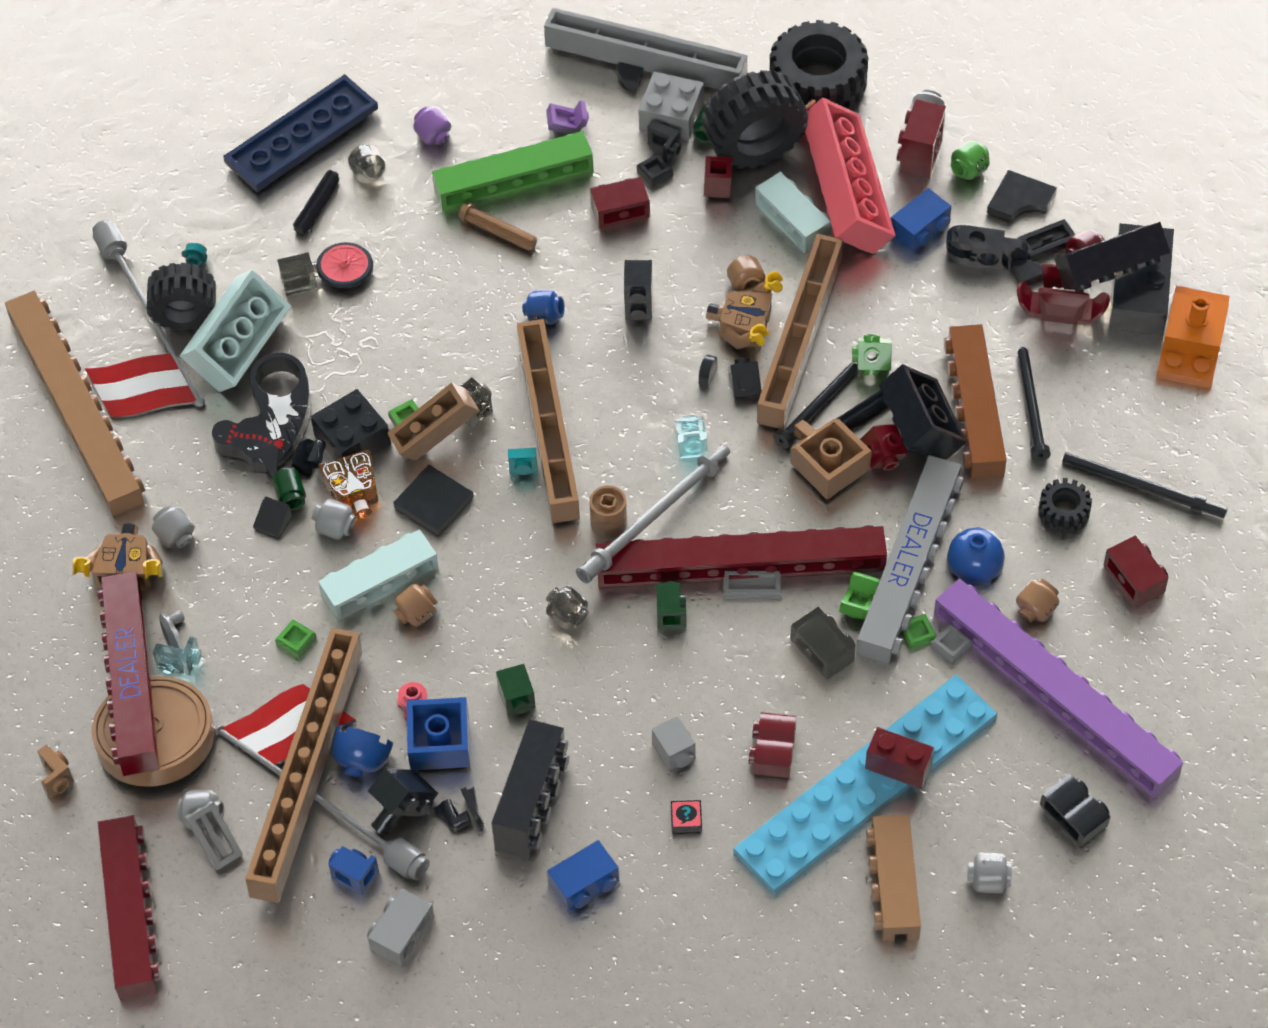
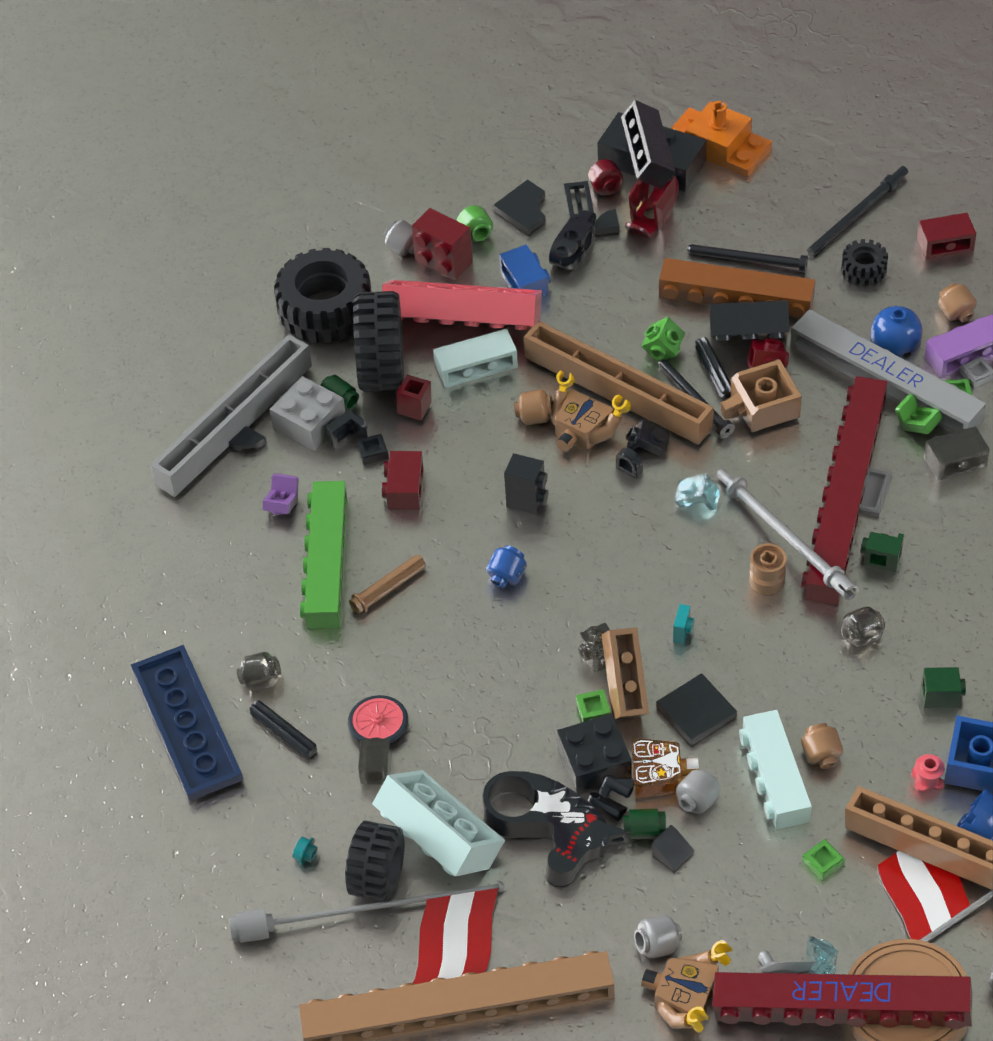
camera: 70 degrees left, 5 degrees down
medium lavender head [413,106,452,145] -> none
medium nougat brick [517,319,580,523] -> none

